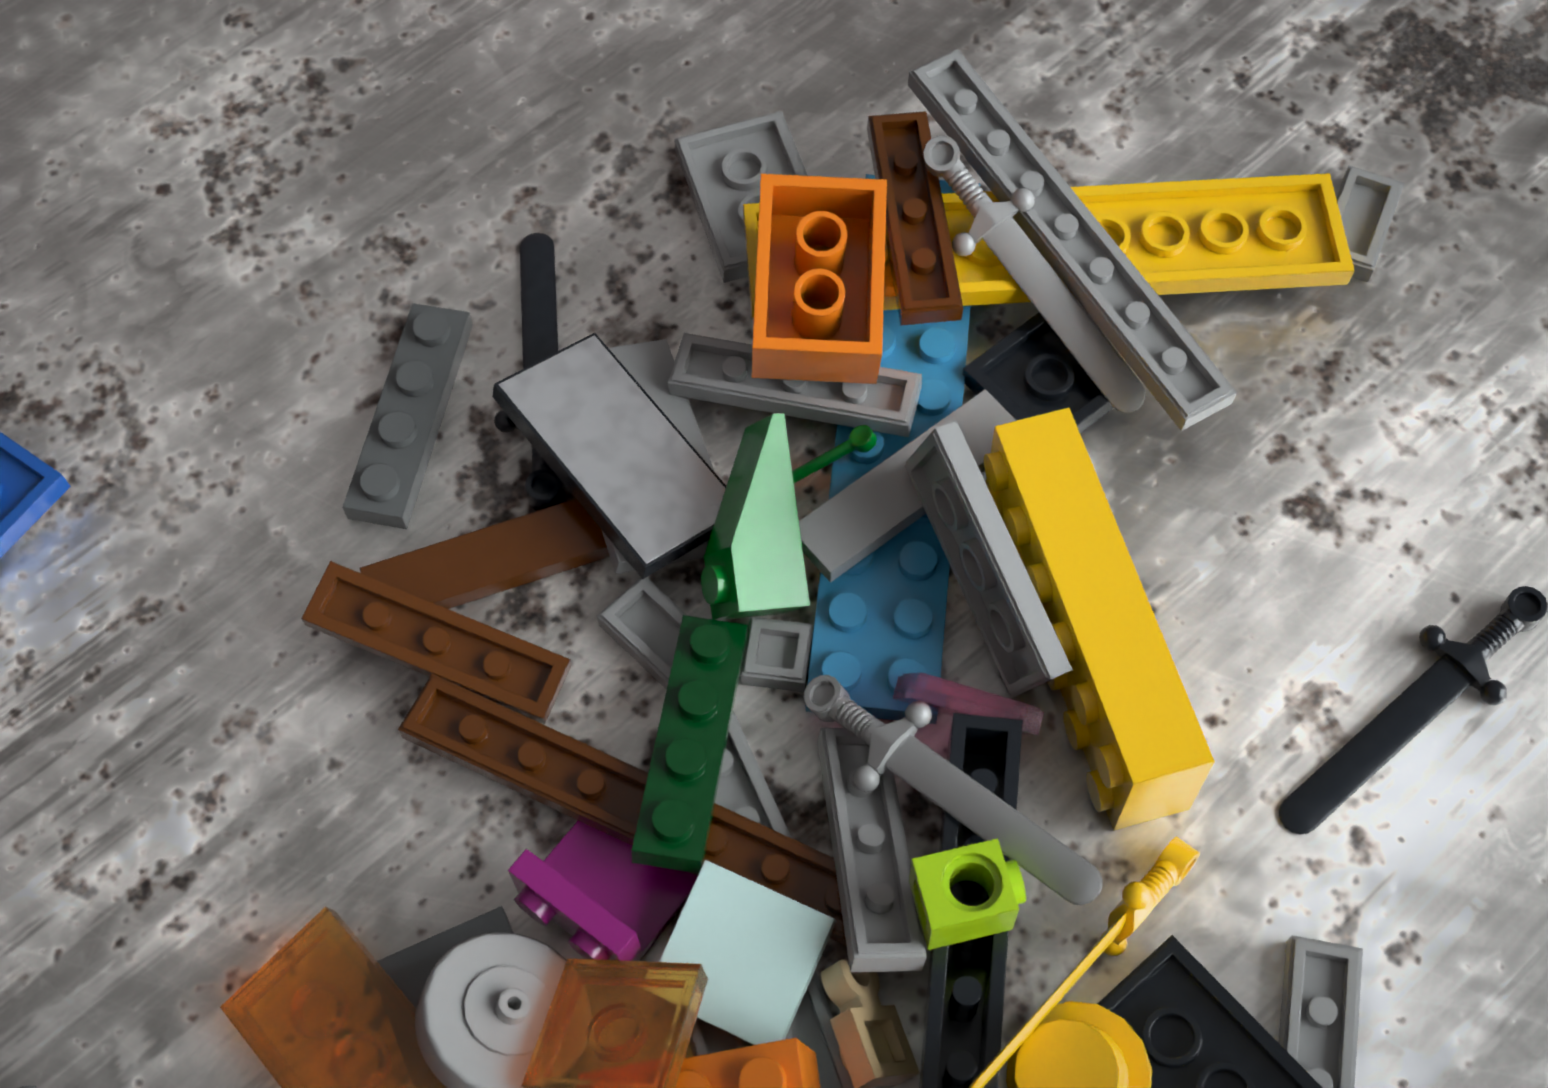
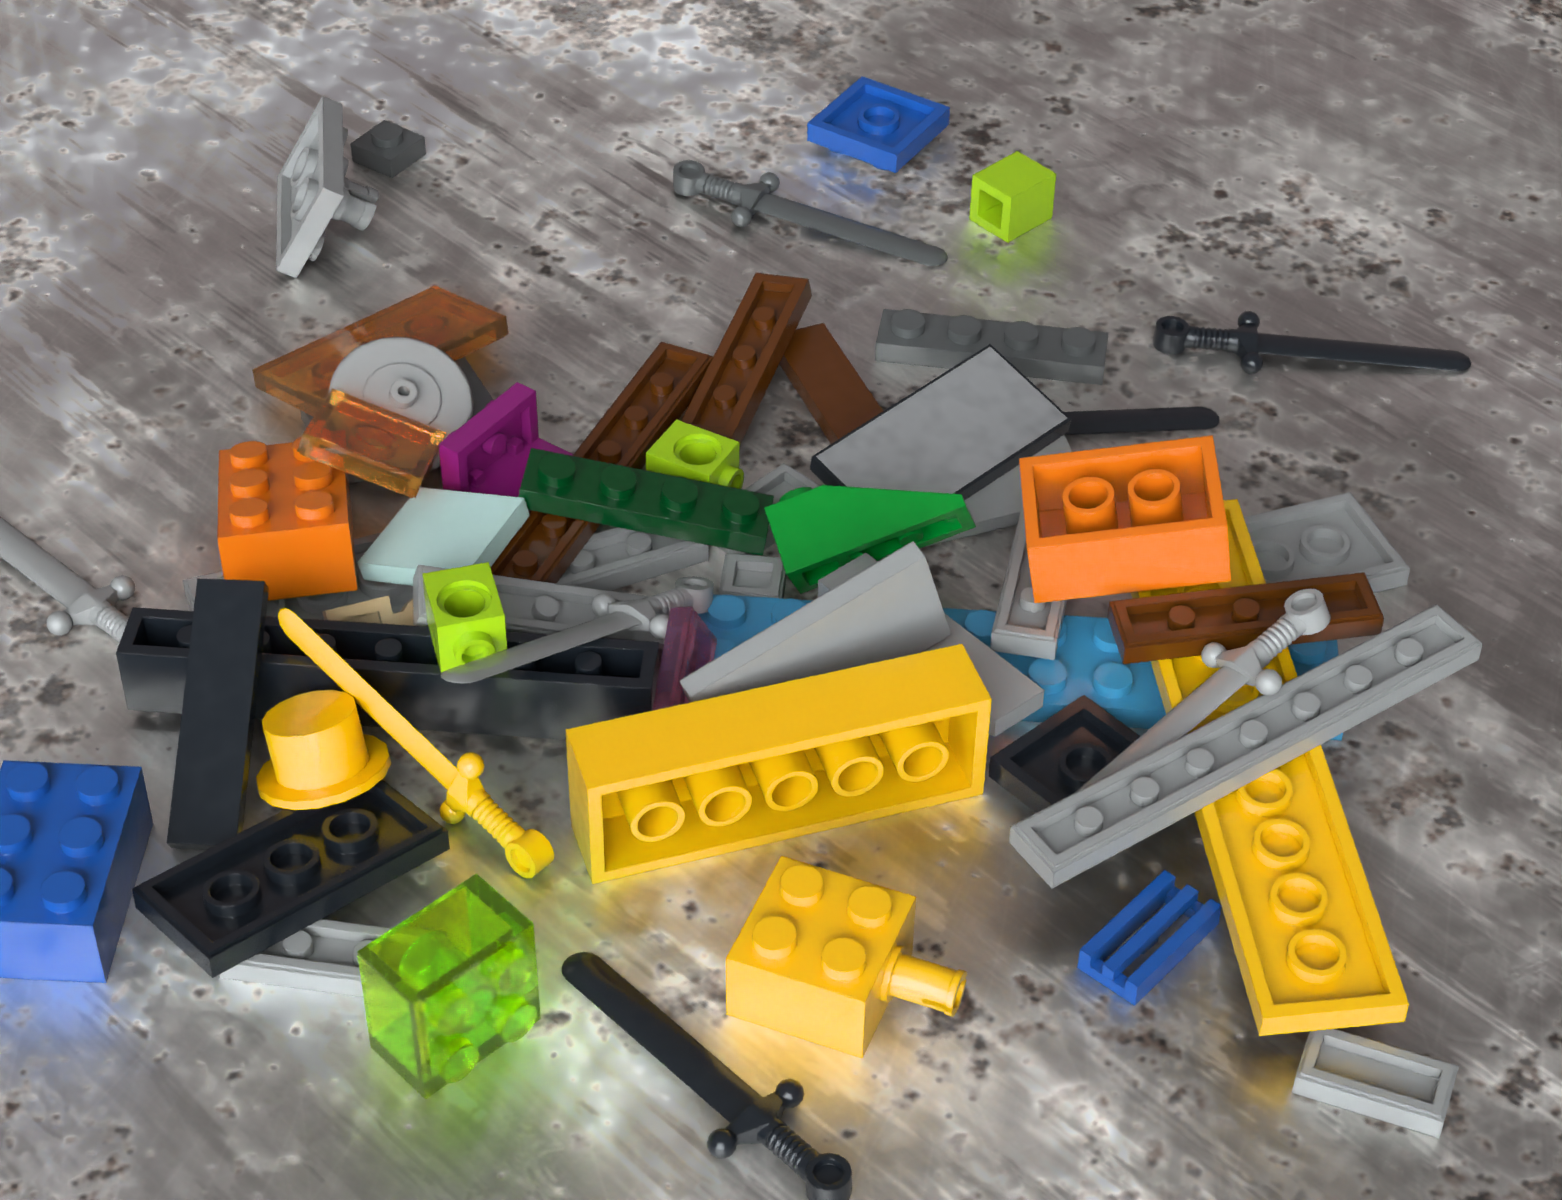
camera: 85 degrees right, 20 degrees down
green hinge [792,425,877,483] -> none
none -> clear neon green brick [357,873,541,1099]
none -> lime brick [646,419,744,489]
none -> dark grey sword [673,160,948,266]
none -> yellow brick [726,855,967,1058]
none -> lime brick [969,151,1056,243]
none -> blue tile [1077,870,1222,1006]
none -> black sword [1152,311,1471,374]

